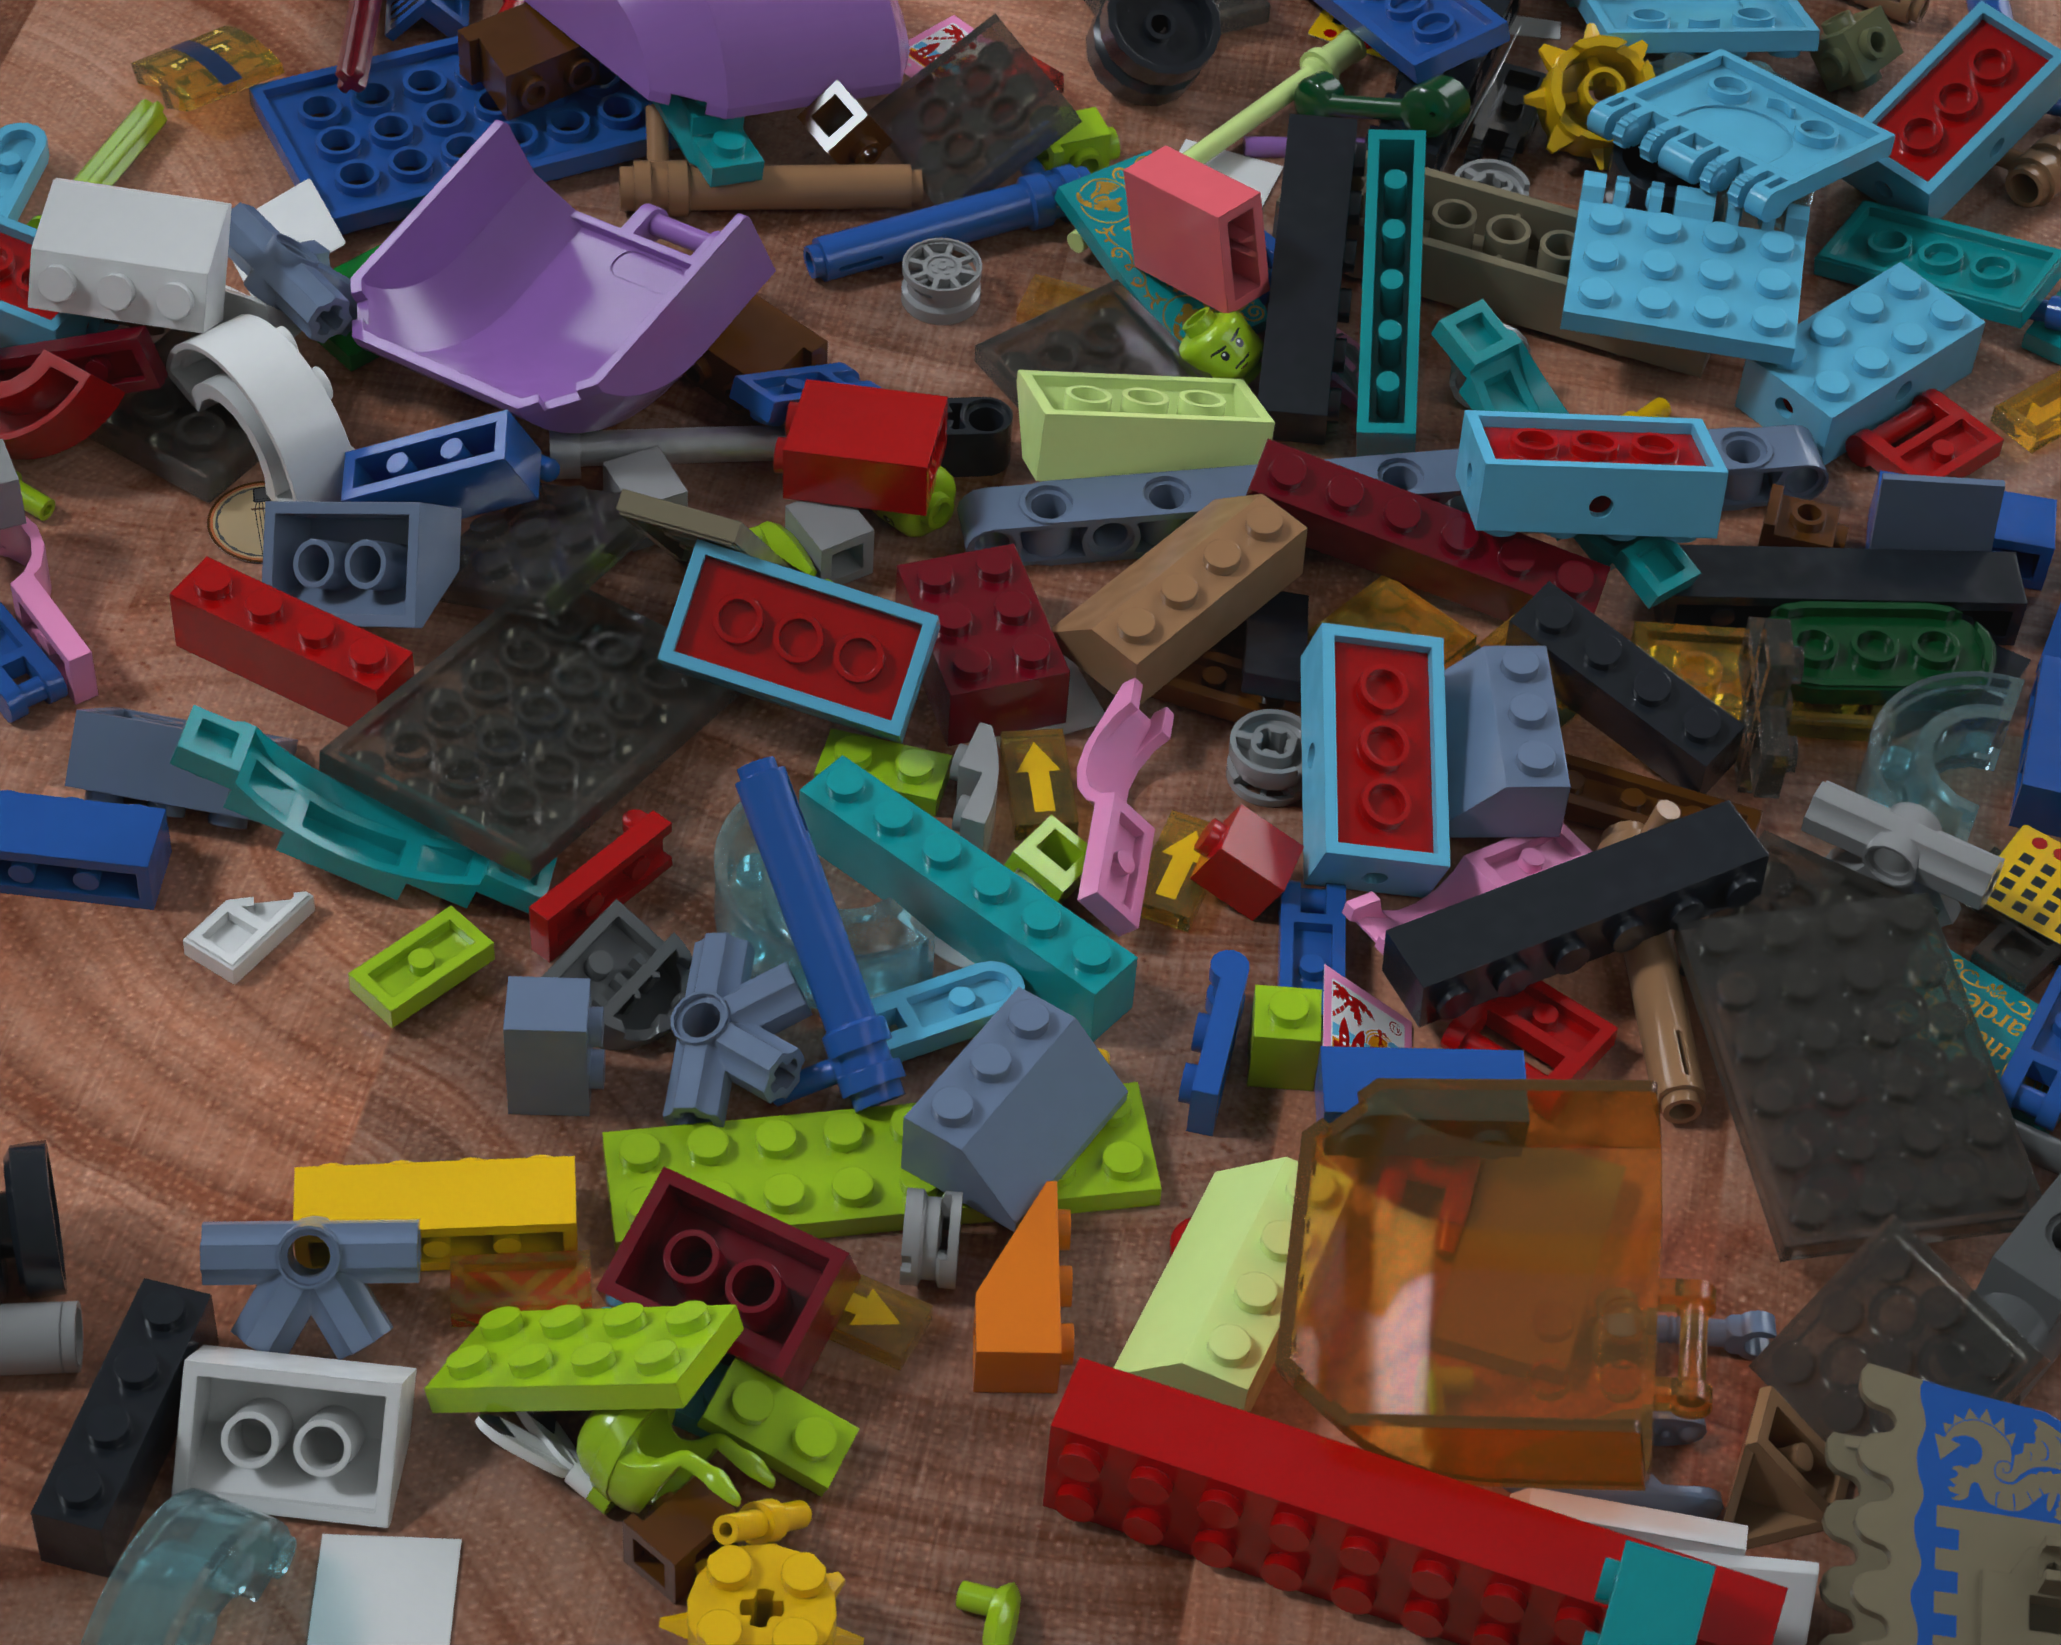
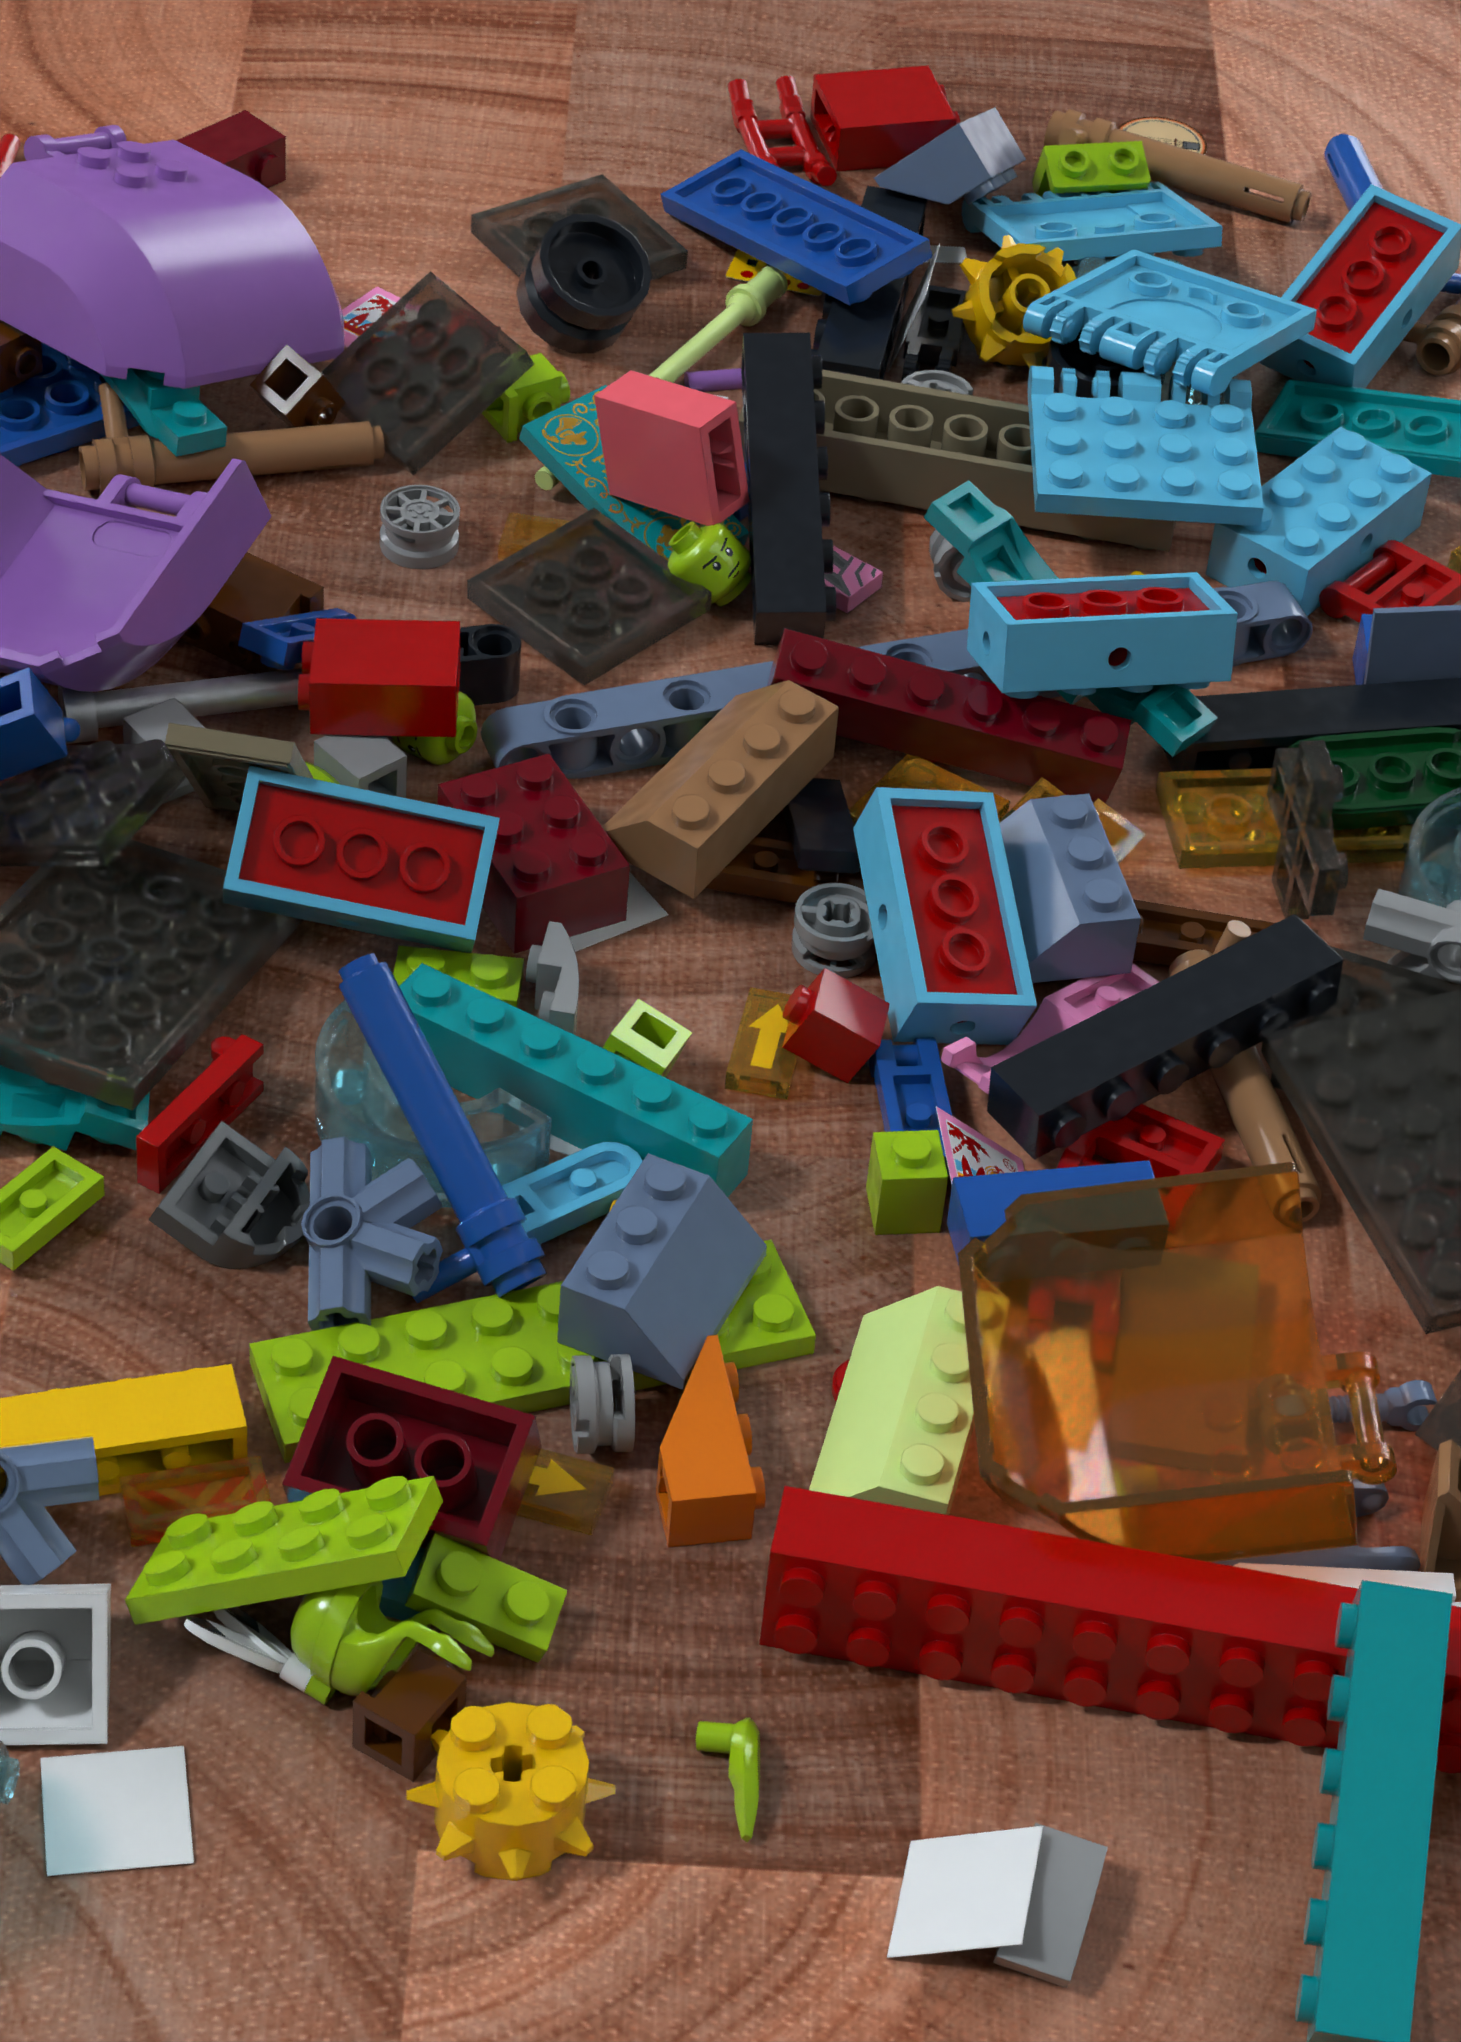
camera: 10 degrees left, 5 degrees down
sand blue brick [503,976,606,1116] -> none
yellow bar [713,1498,812,1545] -> none
blue cylinder [803,141,1091,282] -> none
clear yellow tile [1000,728,1079,840] -> none
yellowish green slope [1017,370,1275,482] -> none
bright pink piece [1077,678,1174,937] -> none
blue plate [1178,950,1249,1136] -> none
dark green piece [1294,71,1471,138] -> none
teal brick [1356,129,1426,457] -> none
black brick [1505,581,1745,794] -> none
reddish brown brick [1758,483,1849,548] -> none
olive brick [1809,5,1904,92] -> none

